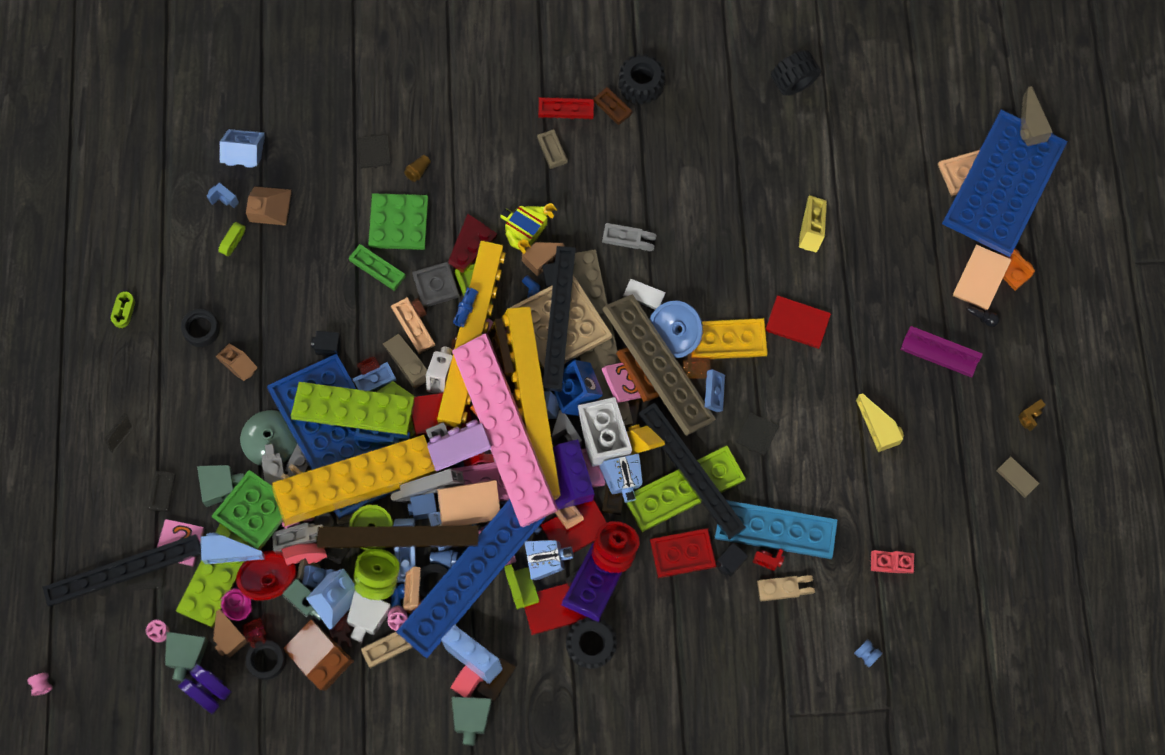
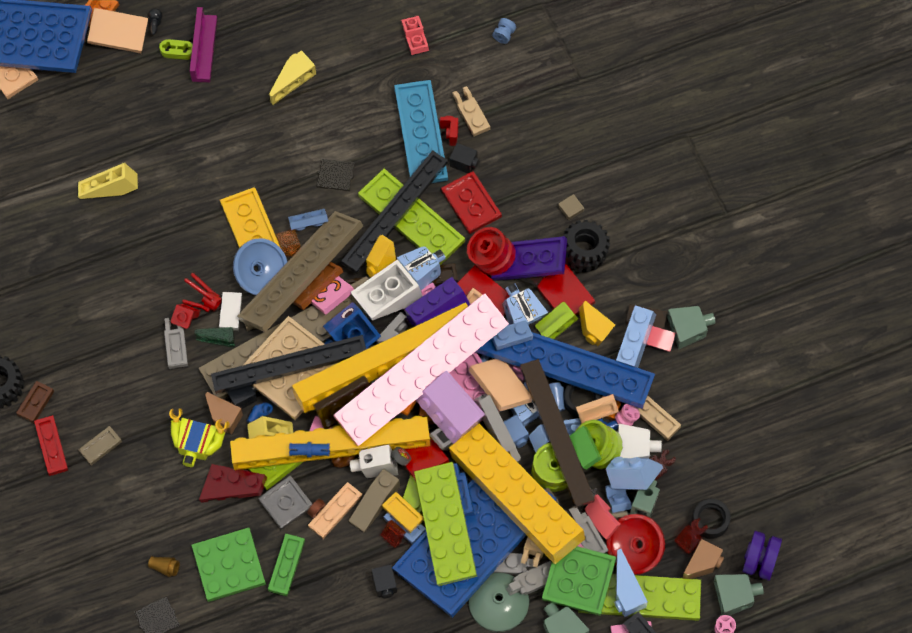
camera: 105 degrees left, 5 degrees down
dark pink hair [221,588,252,621] -> none
slope [283,619,354,691] -> none
red tile [765,295,831,349] -> none
none -> lime beam [159,39,193,60]
none -> red bracket [171,304,201,329]
none -> red plant [182,273,222,312]
none -> clear green slope [194,327,235,347]
none -> light yellow slope [247,416,293,439]
none -> yellow tile [382,492,424,533]
none -> dark grey tile [392,447,411,466]
none -> medium blue plate [491,320,533,350]
none -> dark tan tile [558,194,584,220]
none -> bright green tile [570,426,602,470]
none -> yellow slope [579,301,615,346]

